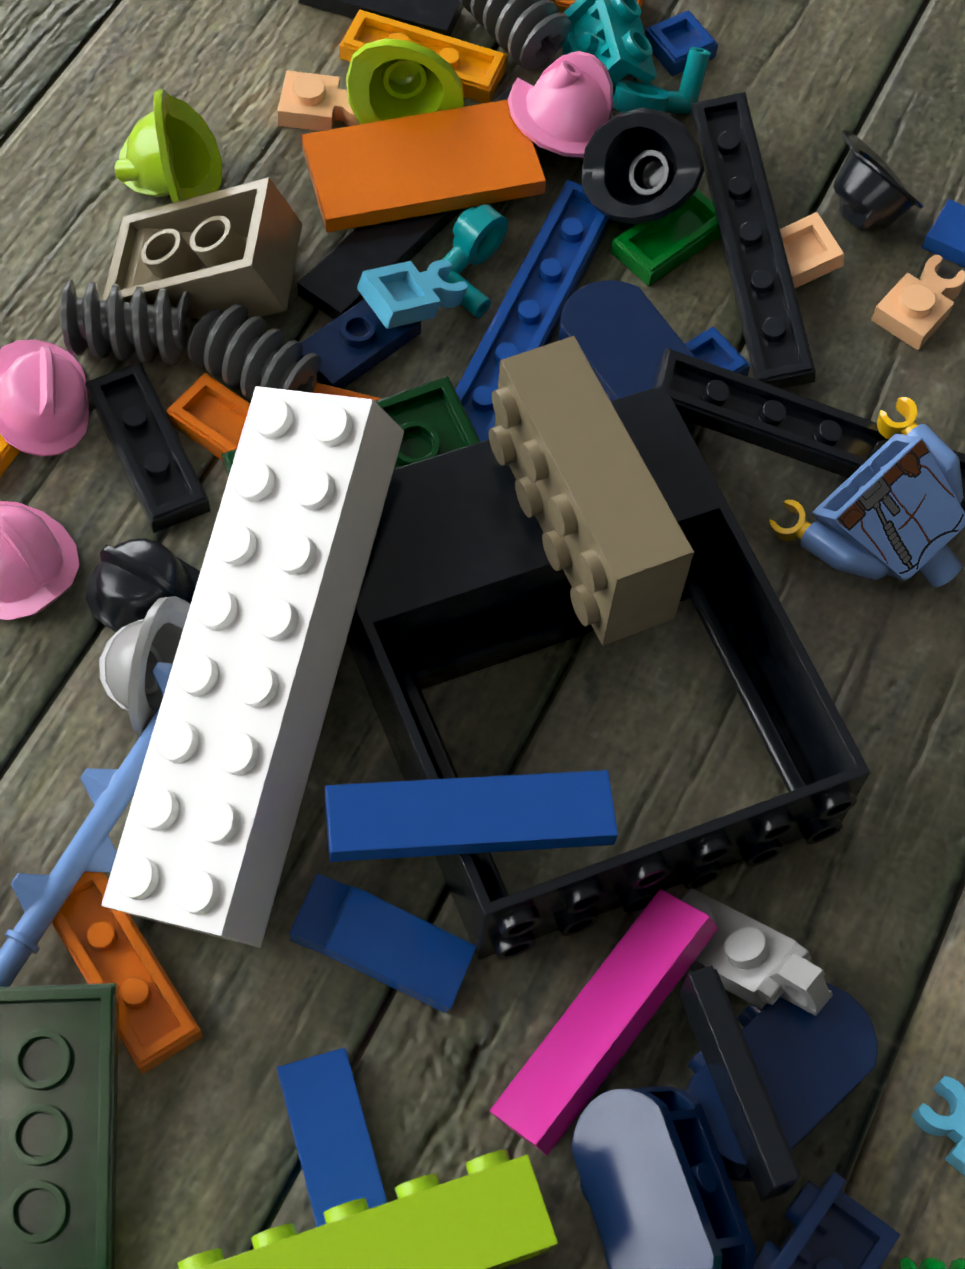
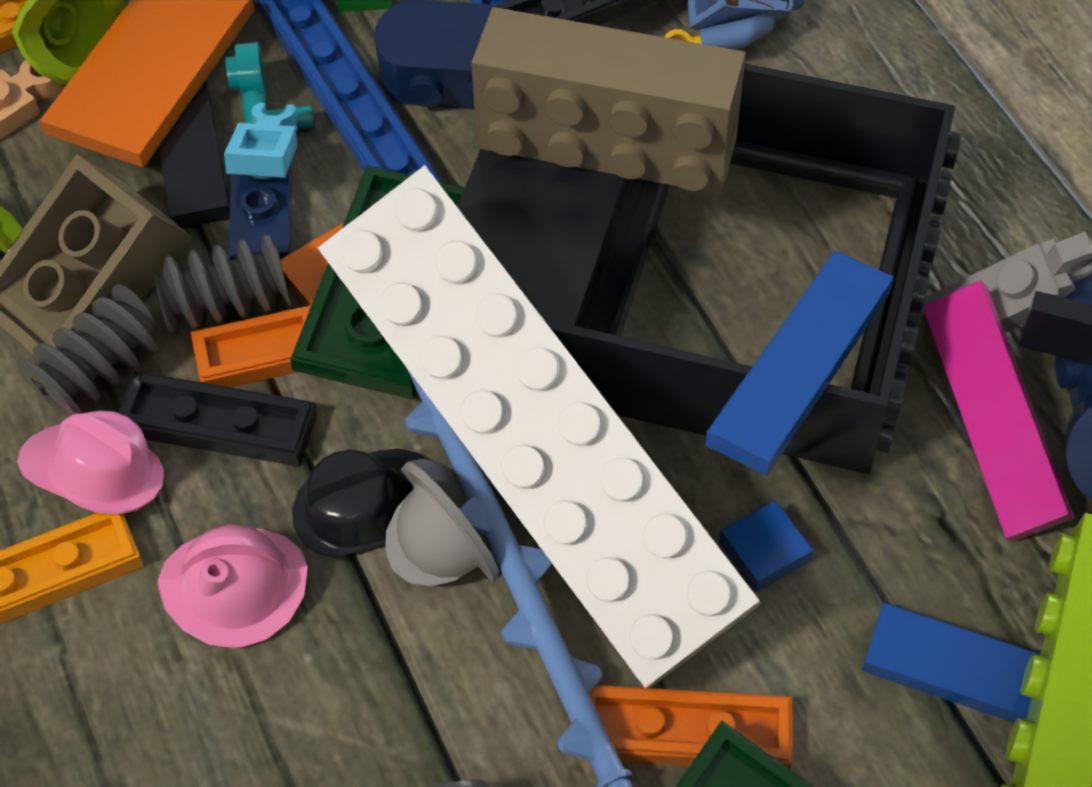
camera: 45 degrees left, 5 degrees down
blue tile [321,886,477,1013] -> none

